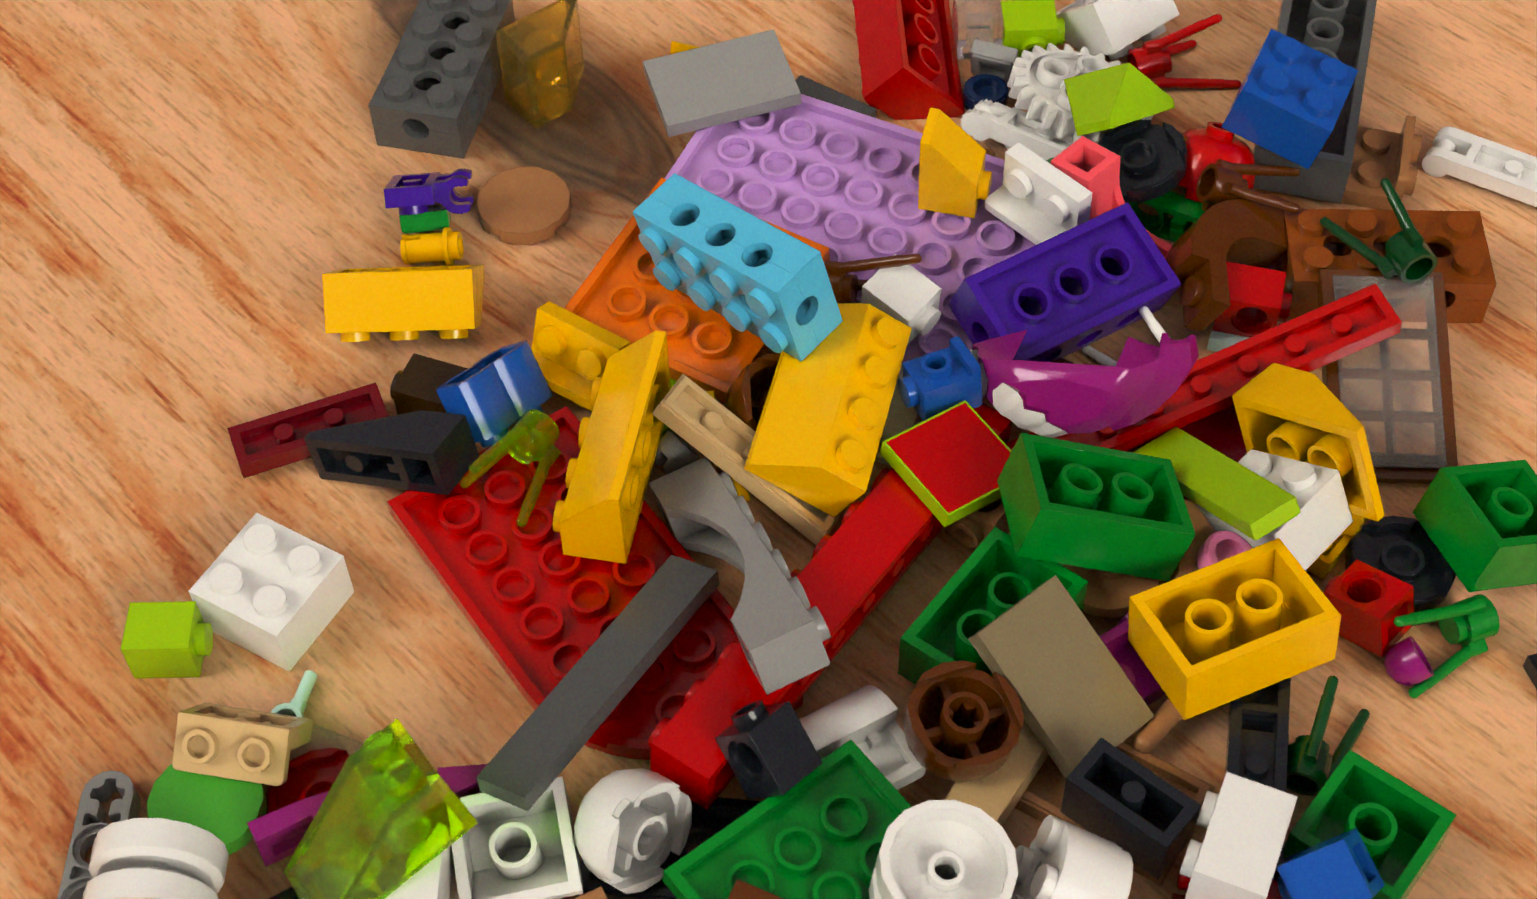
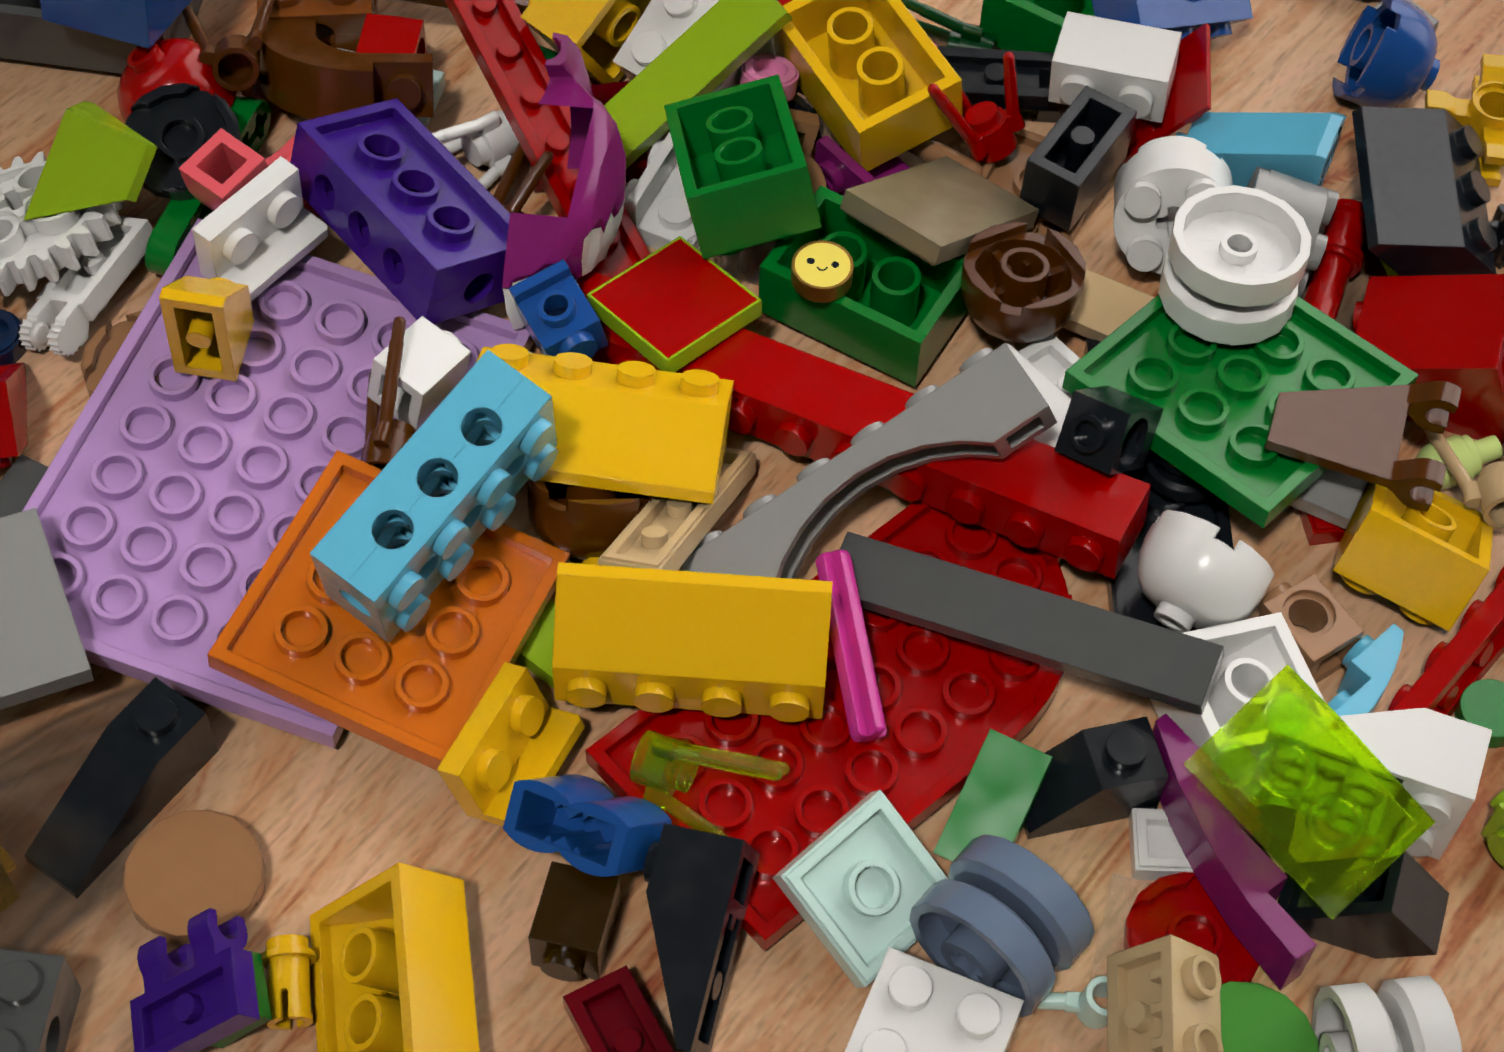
camera: 100 degrees left, 5 degrees up
none -> black slope [24,677,218,899]
none -> light aqua tile [772,789,948,988]
none -> tile [791,240,854,303]
none -> dark pink axle [815,550,887,743]
none -> sand blue wheel [909,834,1095,1018]
none -> red plant [927,41,1025,163]
none -> green tile [933,729,1053,862]
none -> black slope [1023,716,1169,839]

